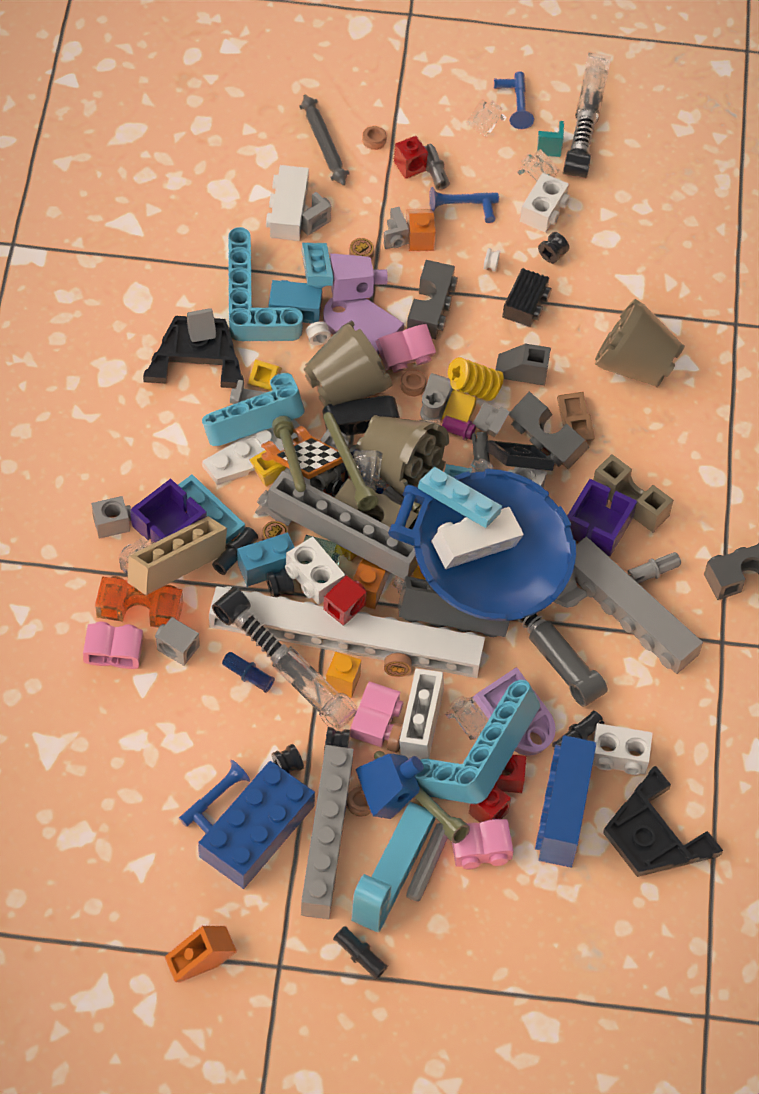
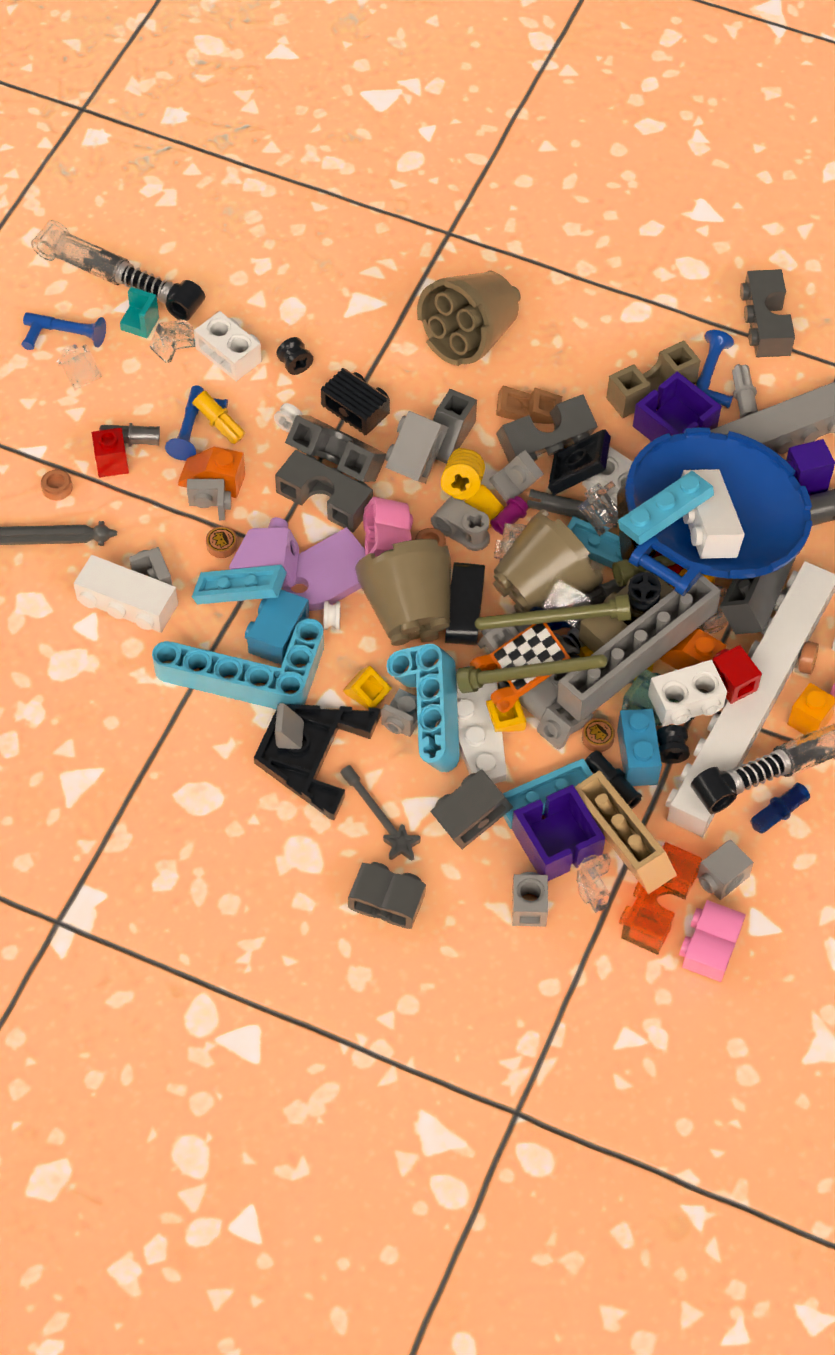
camera: 70 degrees left, 0 degrees up
none -> yellow axle [192,390,245,444]
none -> dark grey arch [285,415,386,482]
none -> dark grey piece [340,765,421,861]
none -> dark grey brick [348,862,426,929]
none -> light grey brick [385,411,449,484]
none -> dark grey brick [430,769,514,850]
none -> black wheel [628,572,661,612]
none -> blue piece [695,330,734,409]
none -> dark purple brick [786,439,835,495]

